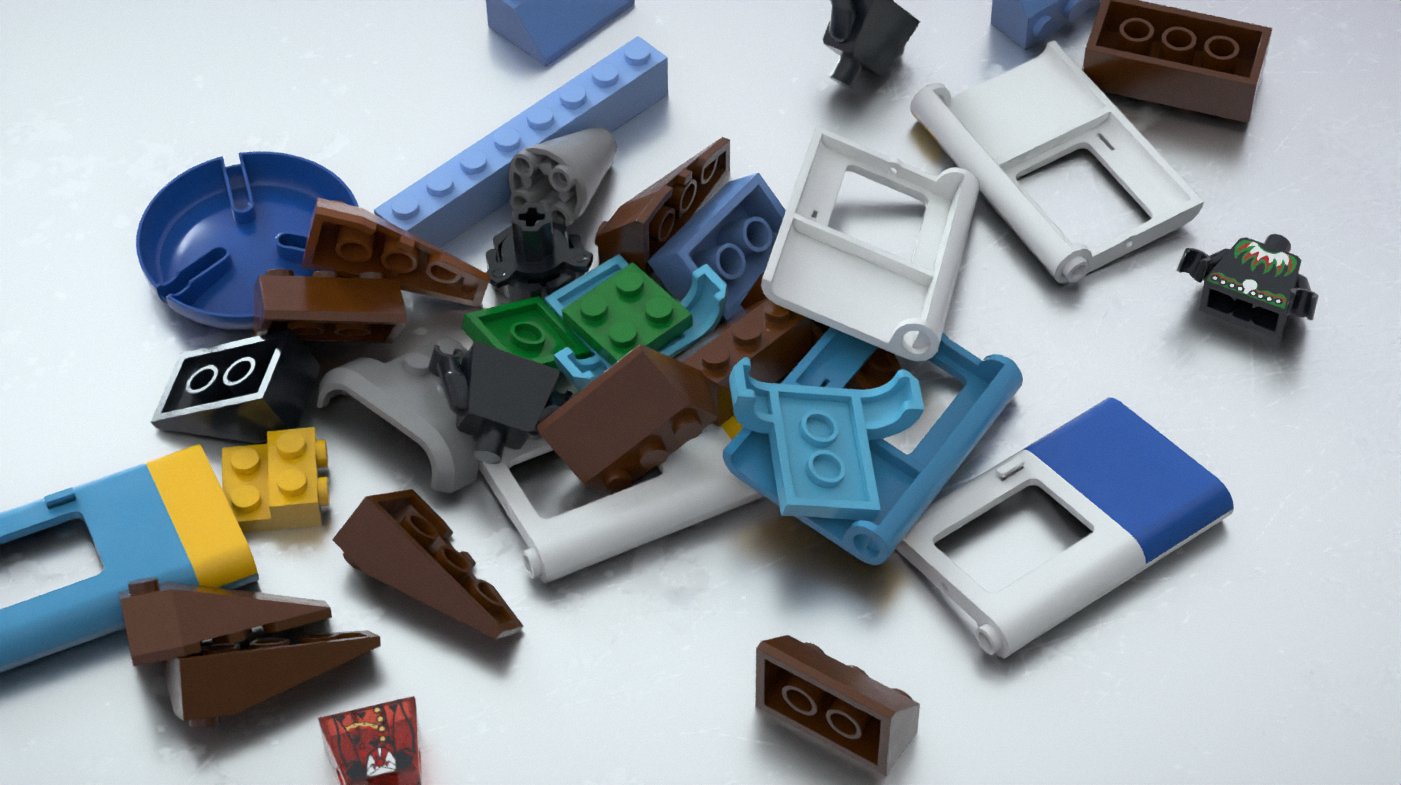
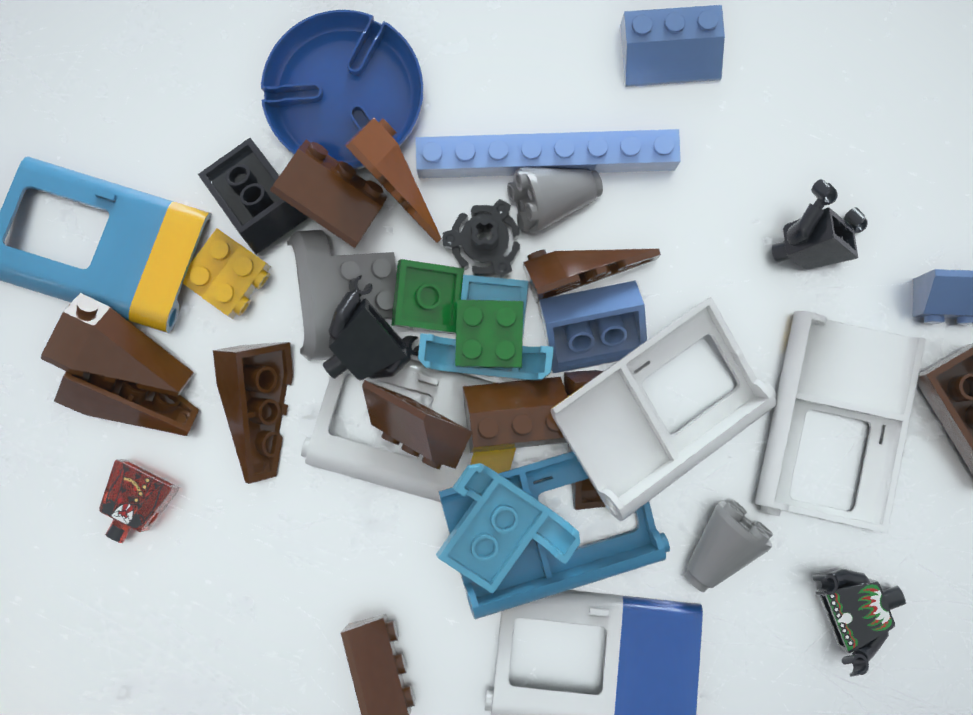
camera: 45 degrees right, 35 degrees up
none -> light grey cone [684,499,773,592]

